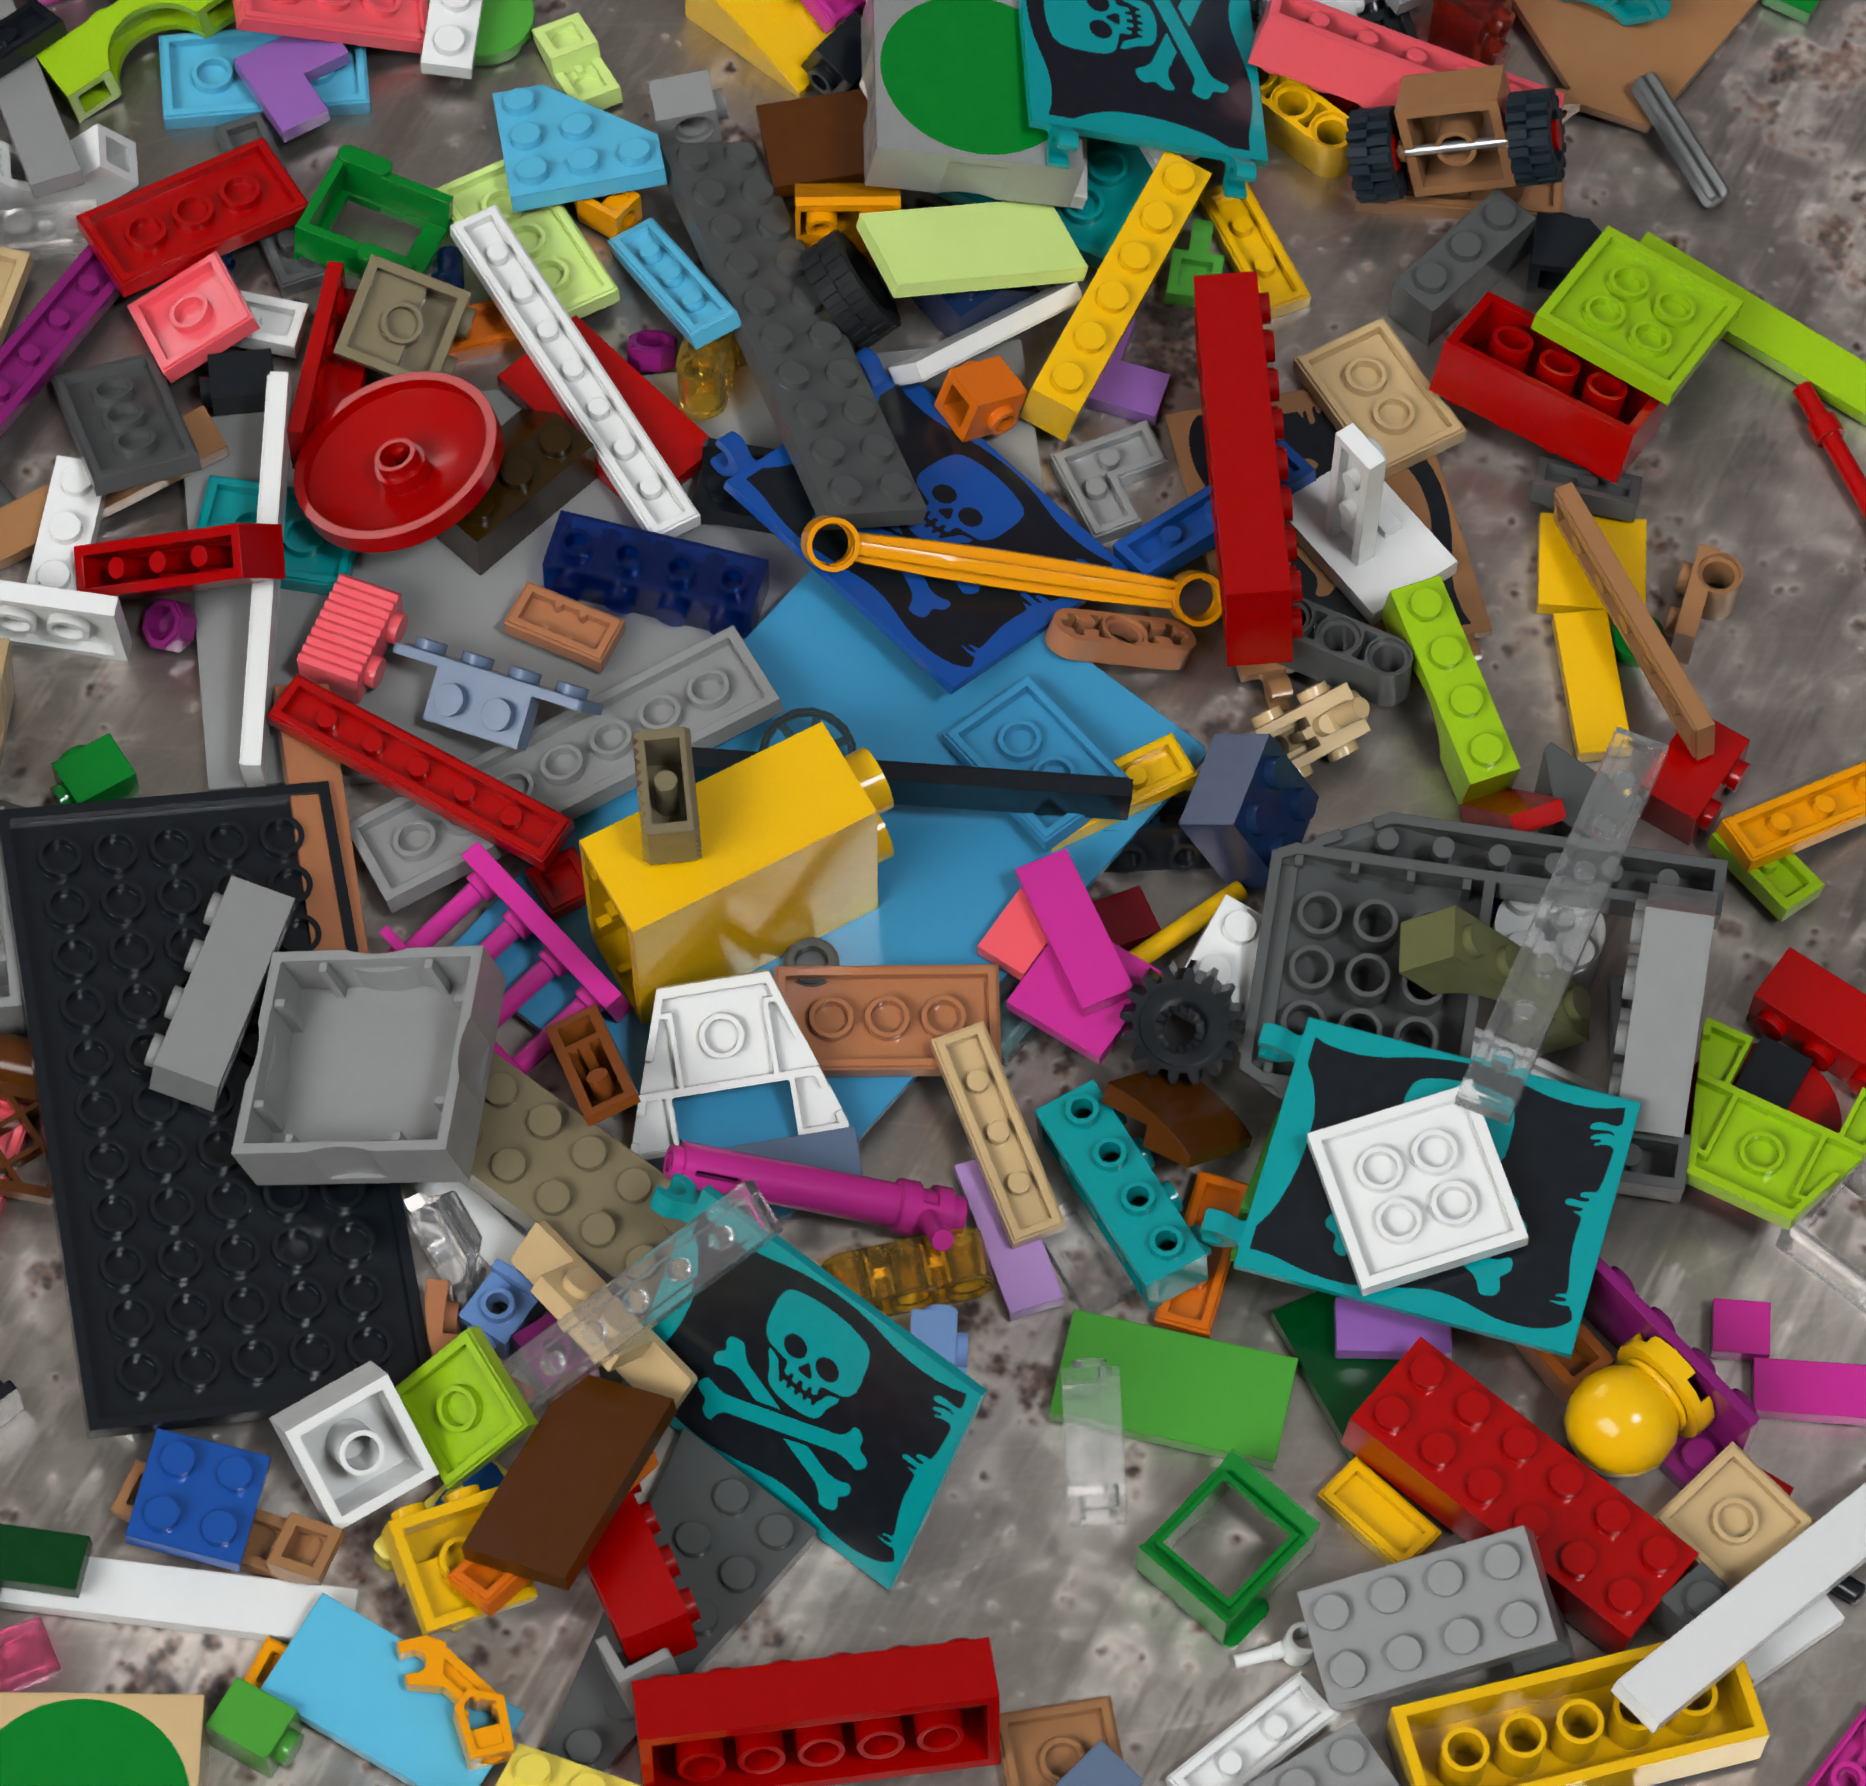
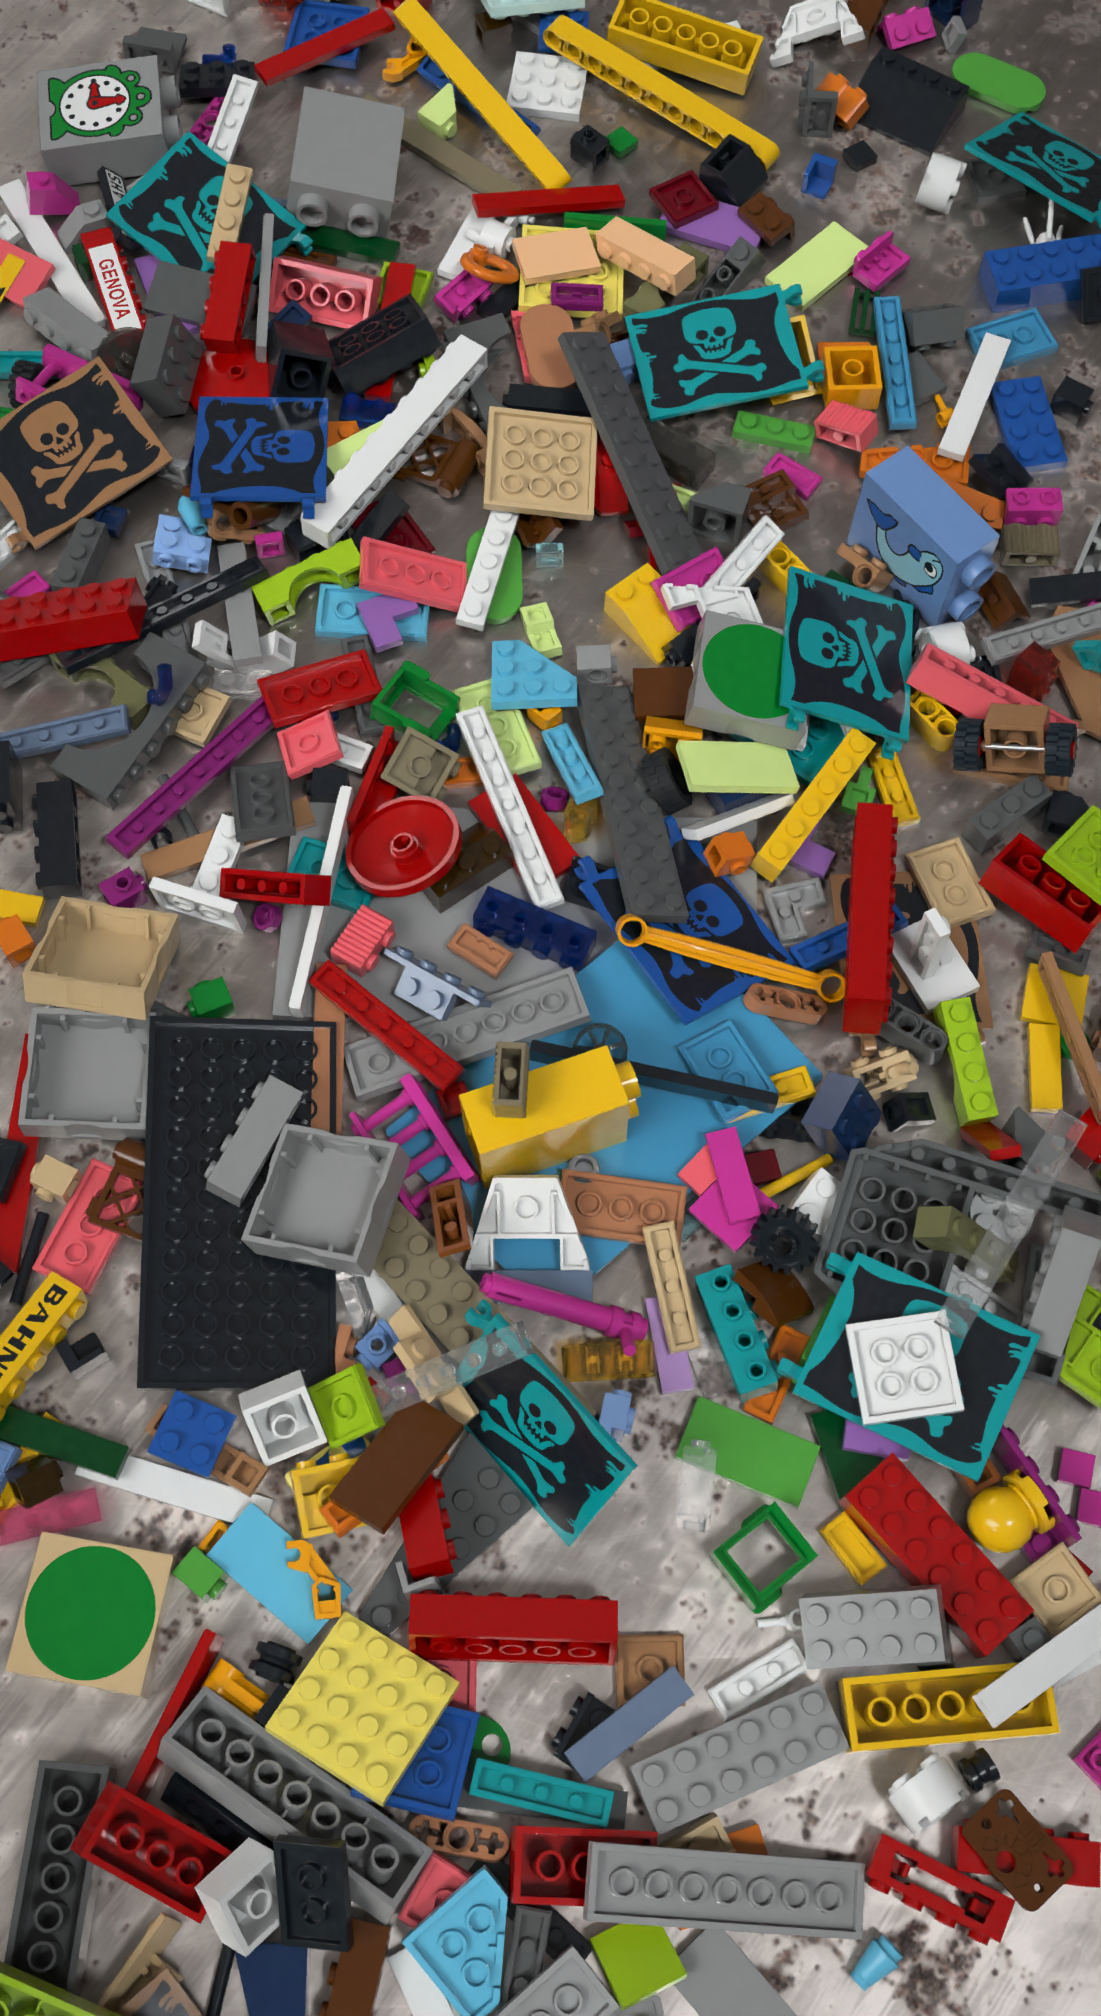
camera: 10 degrees right, 5 degrees up
none -> black bracket [882,1092,937,1132]

